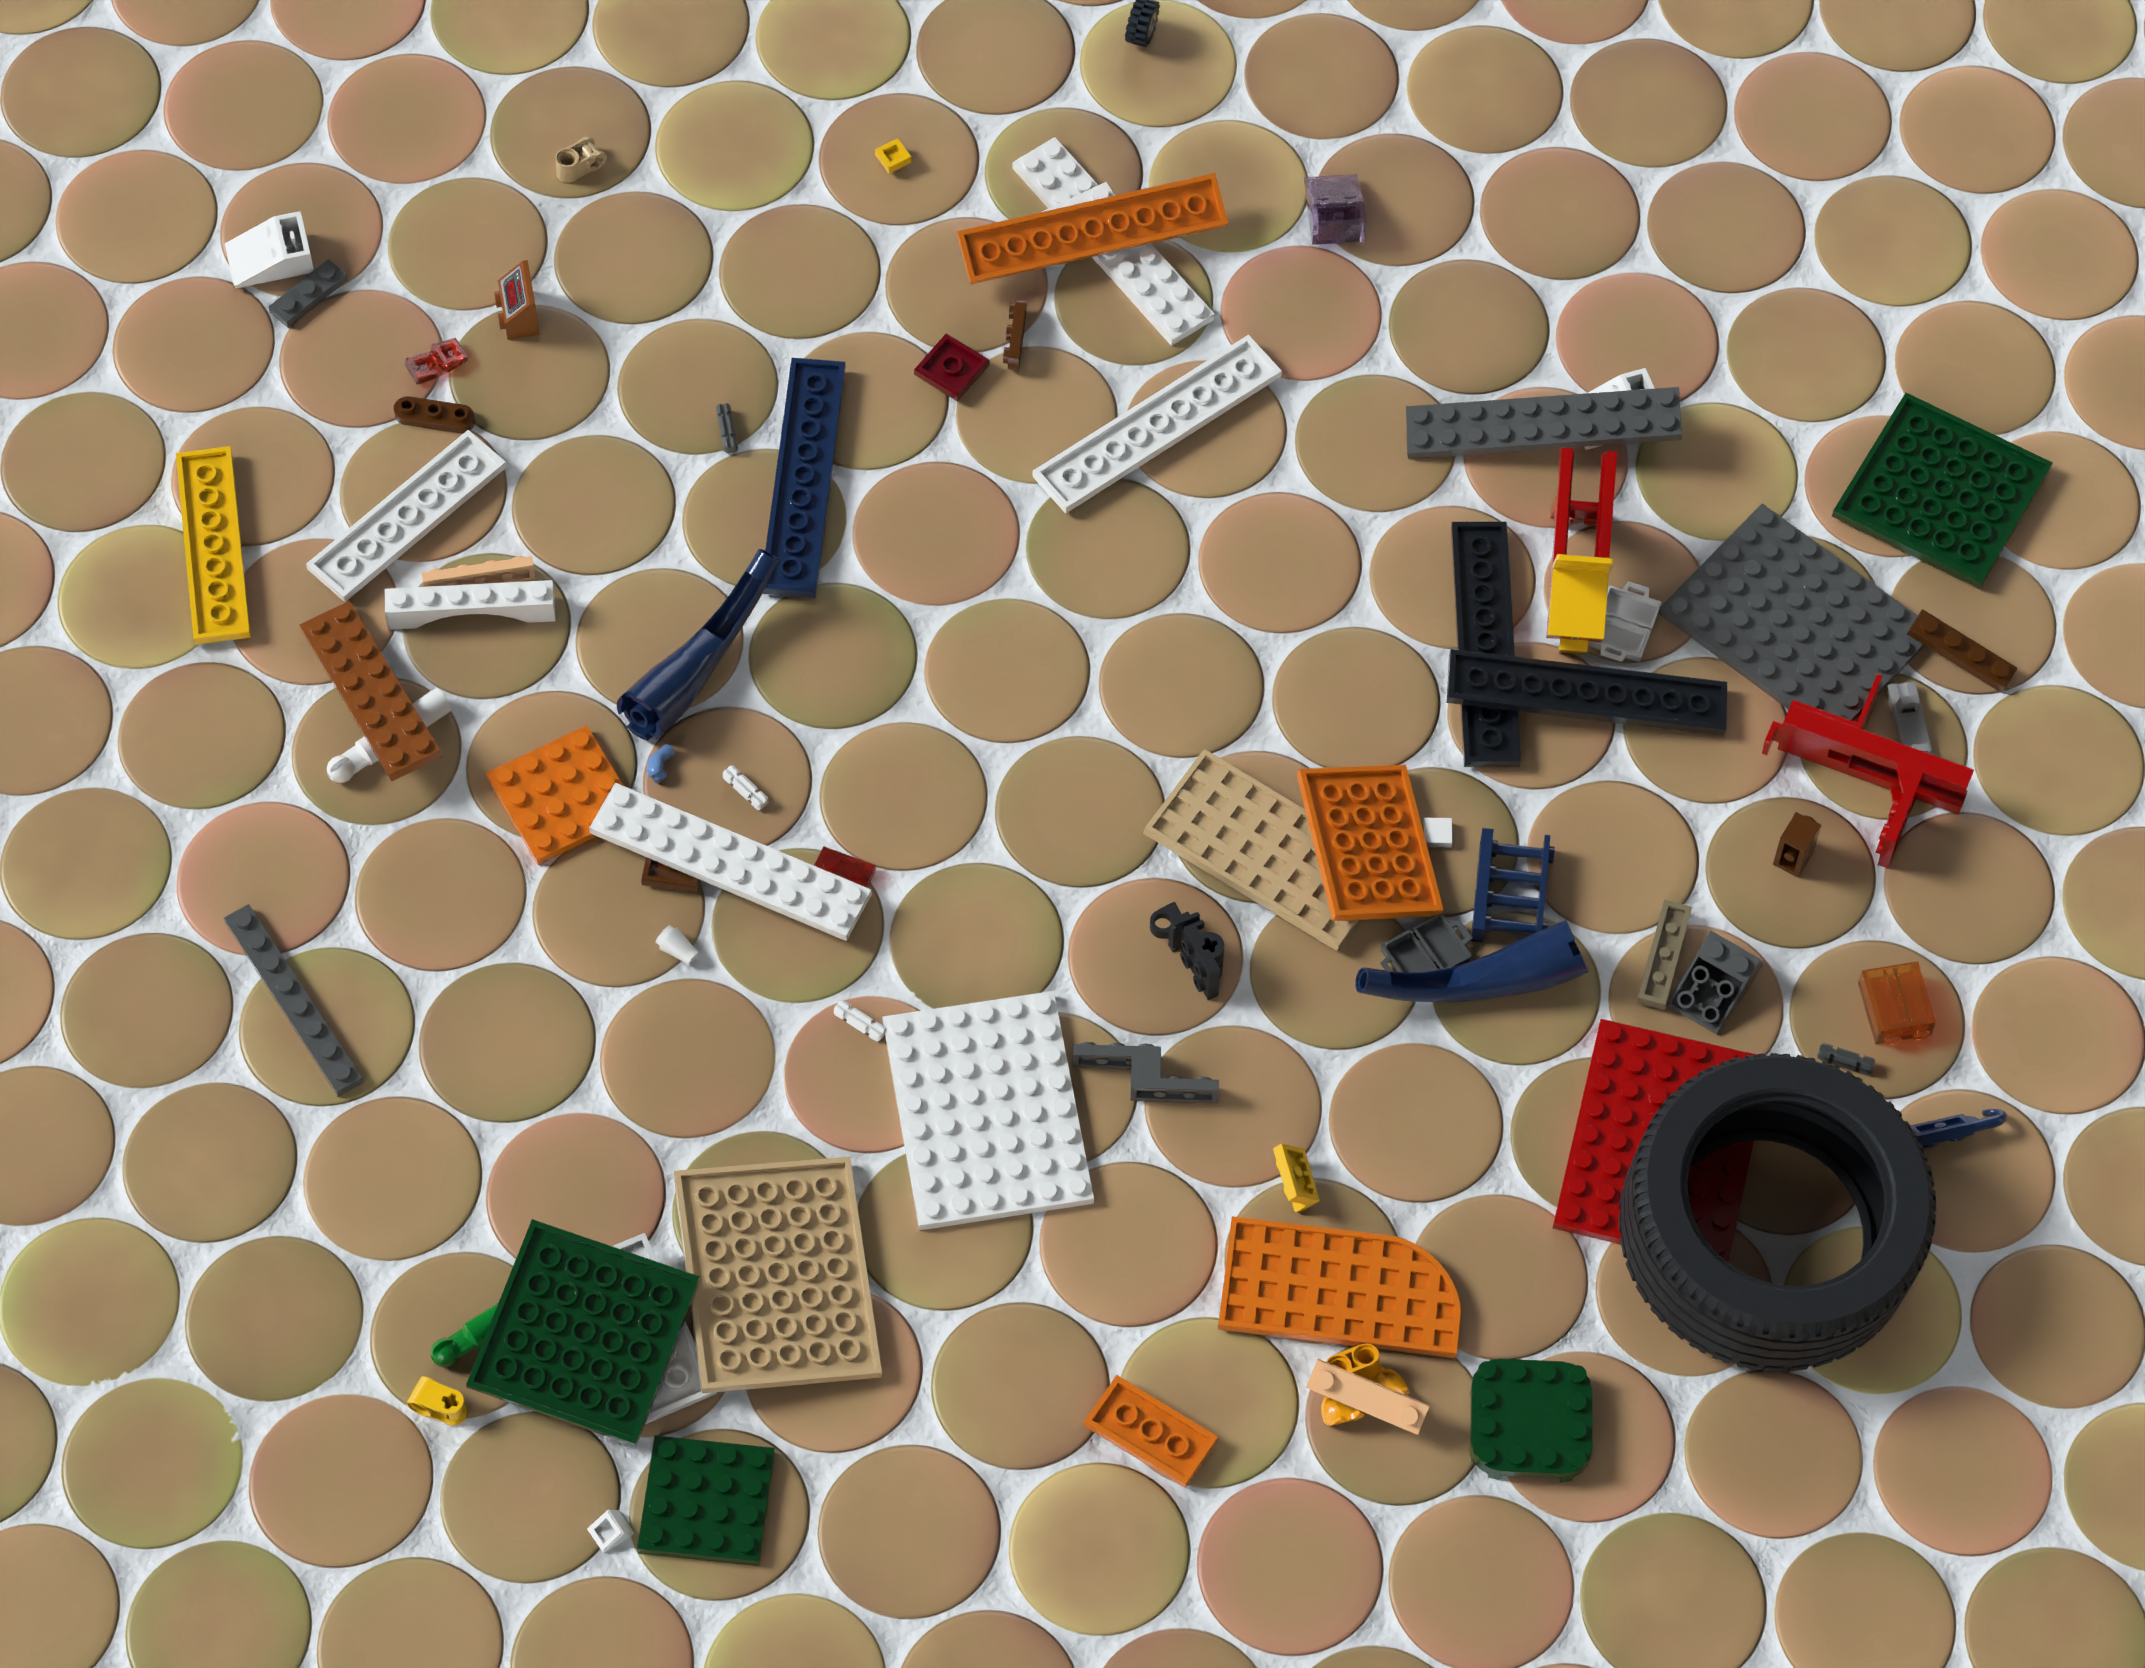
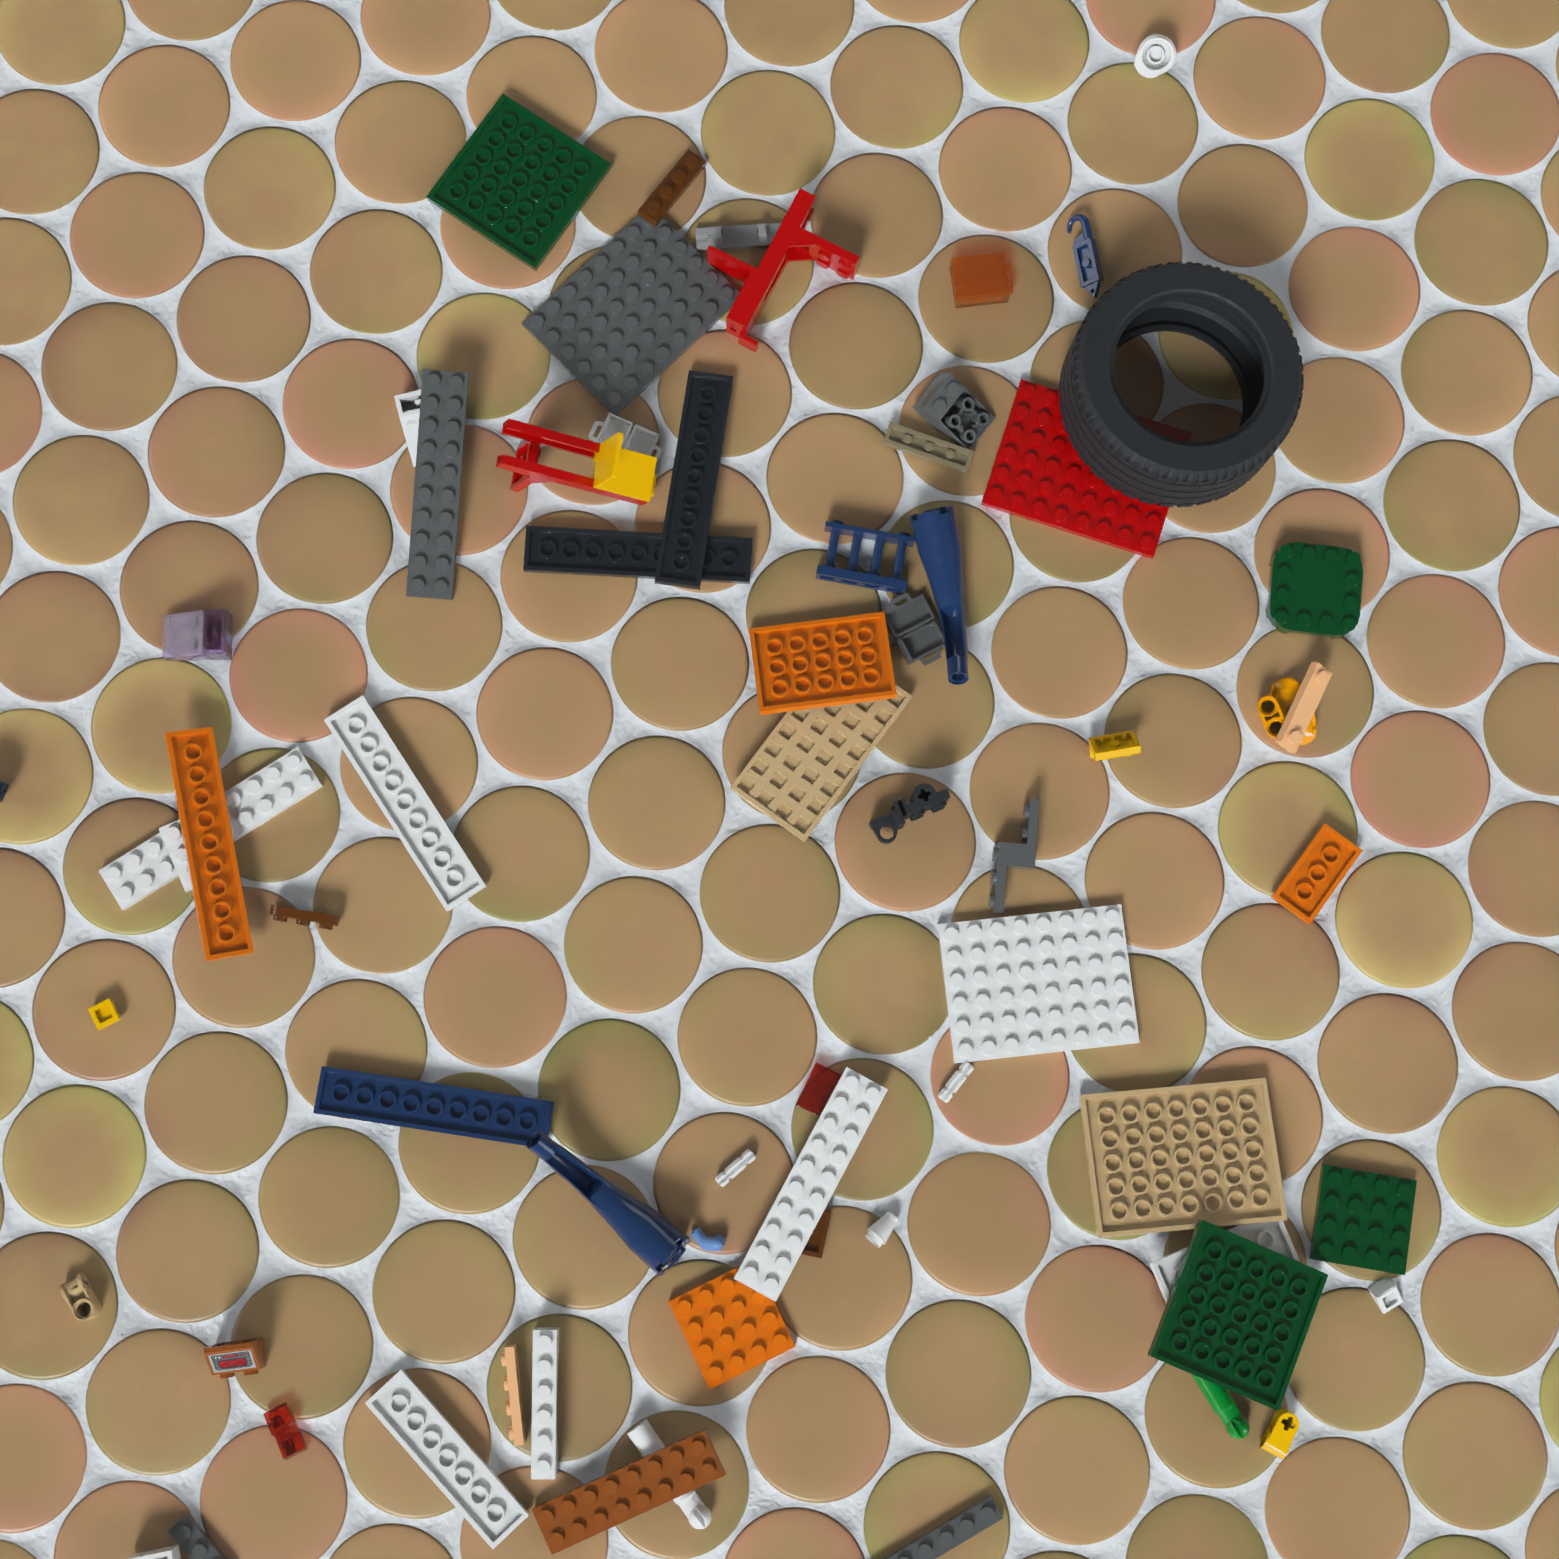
camera: 90 degrees left, 20 degrees up
reddish brown plate [394,396,475,433] -> none
dark grey axle [716,403,738,453] -> none
dark red plate [914,333,990,401] -> none
orange plate [1218,1216,1461,1358] -> none
white tile [1423,818,1452,848] -> none
reddish brown brick [1773,812,1821,877] -> none
dark grey axle [1817,1043,1875,1074] -> none

